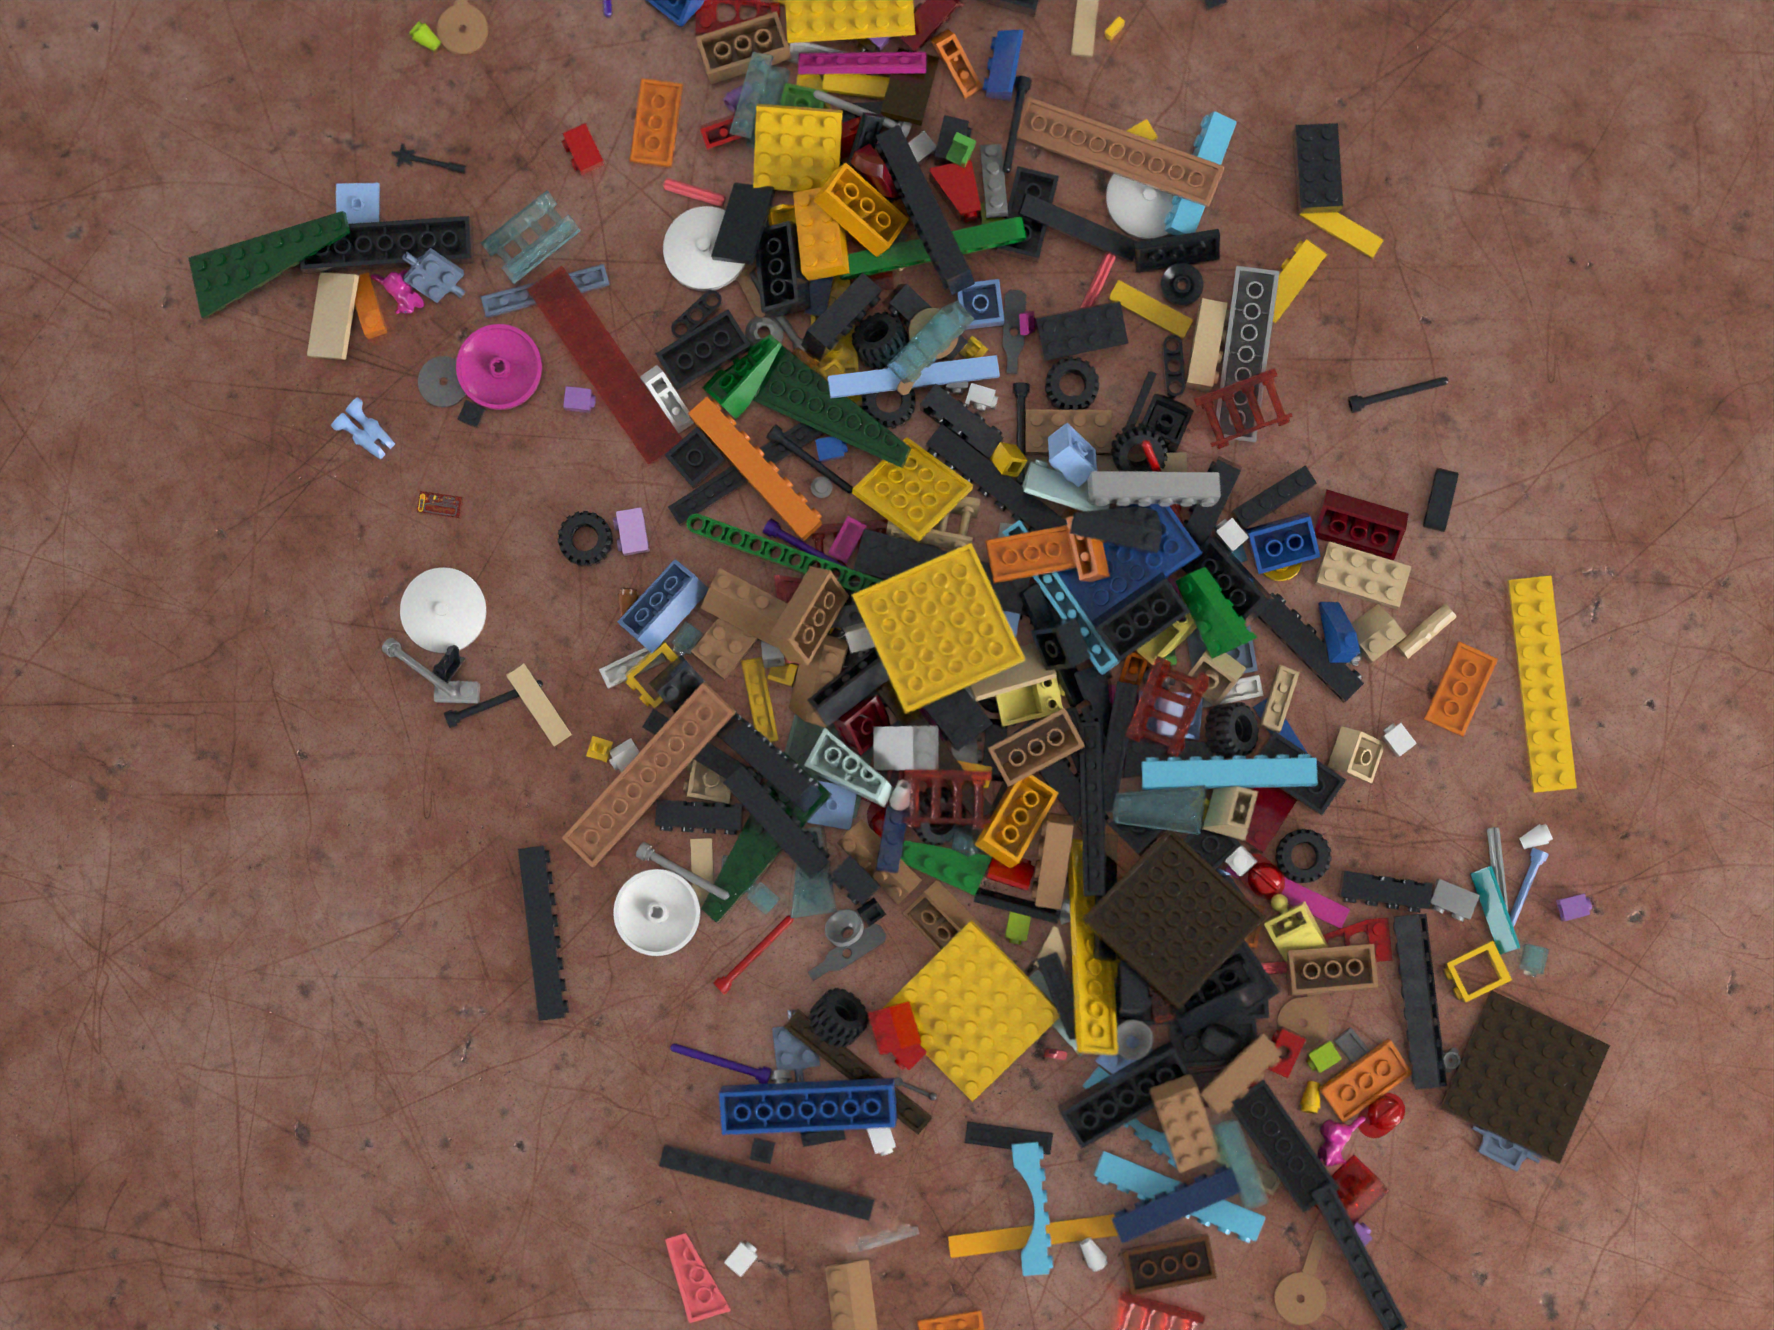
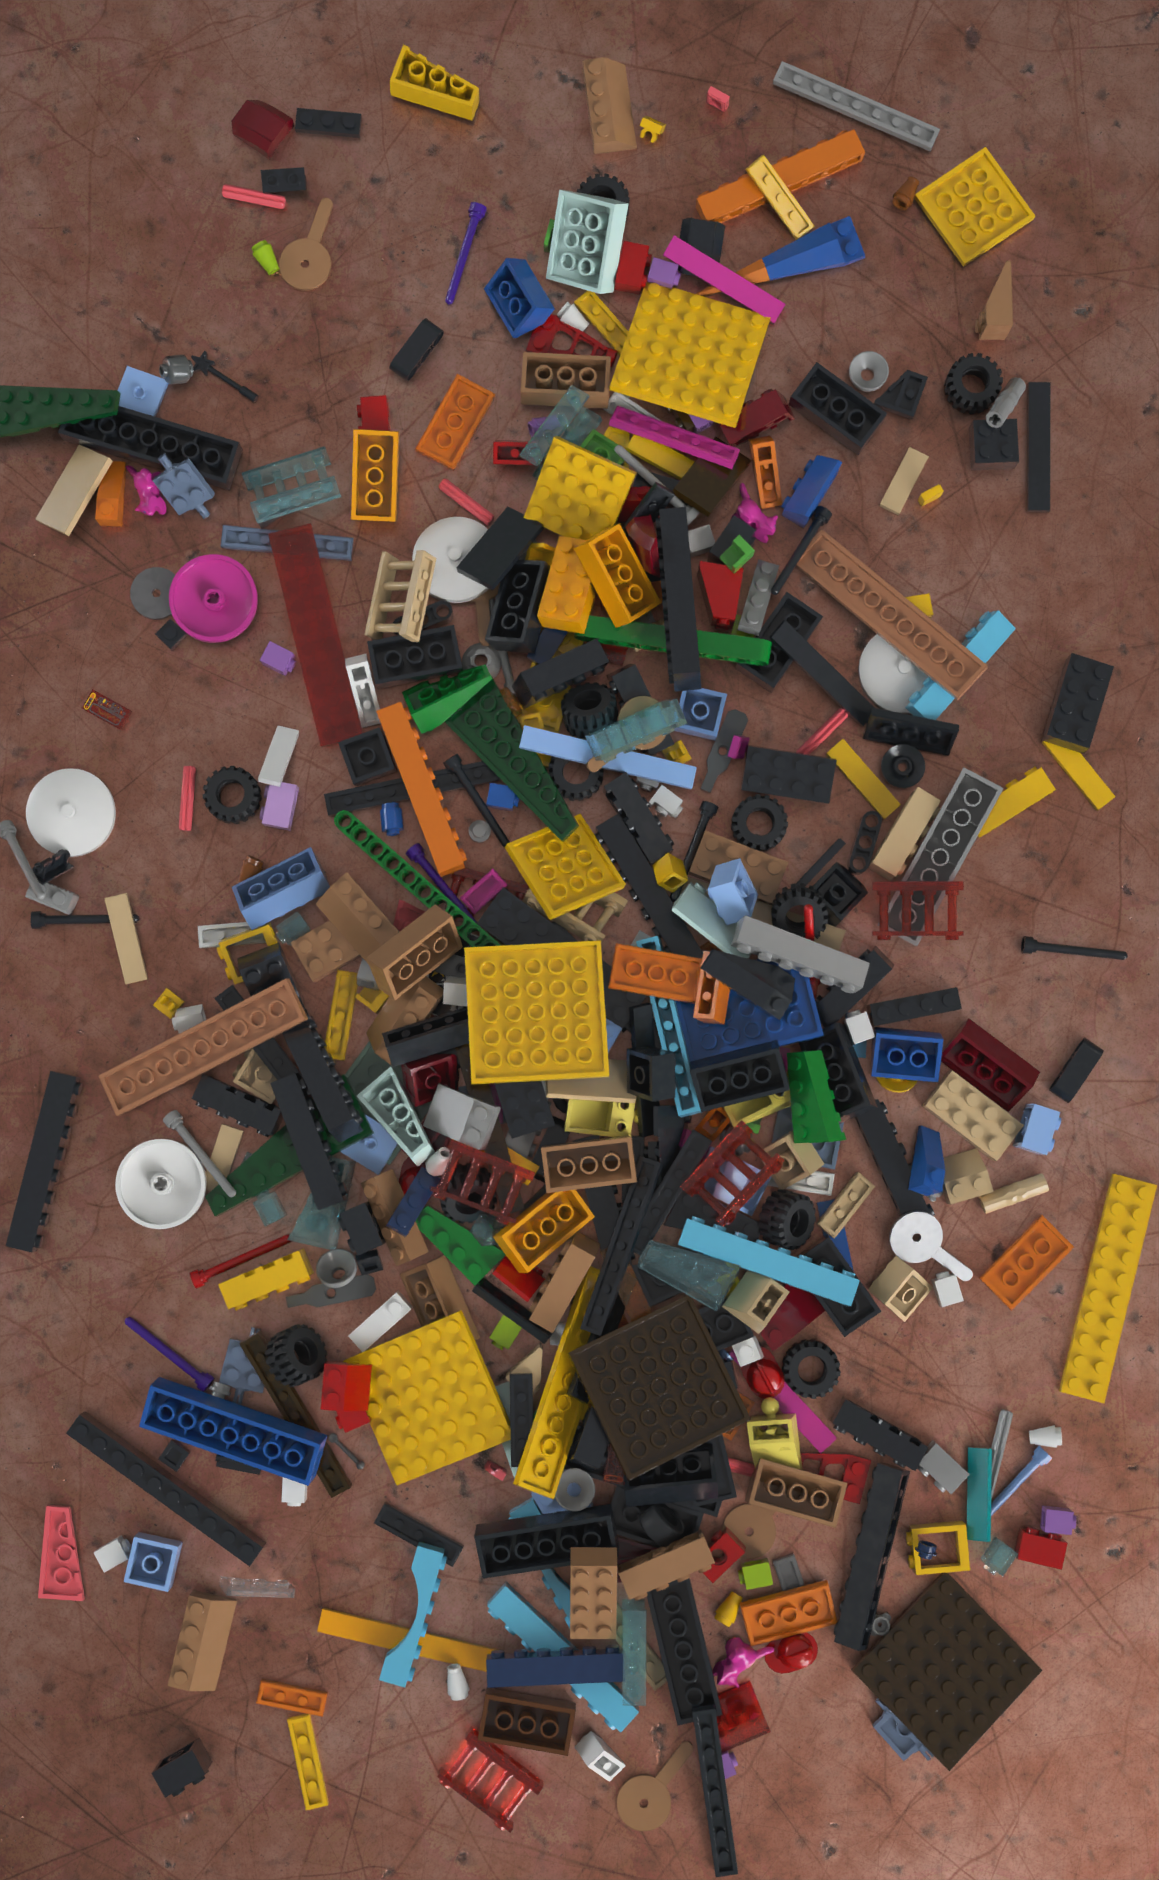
camera: 20 degrees right, 0 degrees up
light blue piece [331,397,395,460] -> none
none -> light blue brick [123,1532,183,1592]
none -> dark grey head [159,355,194,384]
none -> coral axle [179,766,196,831]
none -> yellow wedge [218,1248,314,1311]
none -> white tile [258,726,299,787]
none -> white slope [348,1290,413,1352]
none -> light orange brick [351,429,399,522]
none -> tan fence [364,550,437,642]
none -> blue brick [380,802,404,836]
none -> black beam [389,318,444,382]
none -> white slope [575,1731,626,1782]
none -> dark pink animal [731,483,778,543]
none -> piece [889,1210,973,1281]
none -> dark blue plate [915,1540,937,1560]
none -> light blue brick [1013,1104,1061,1155]
none -> red brick [1013,1527,1068,1570]

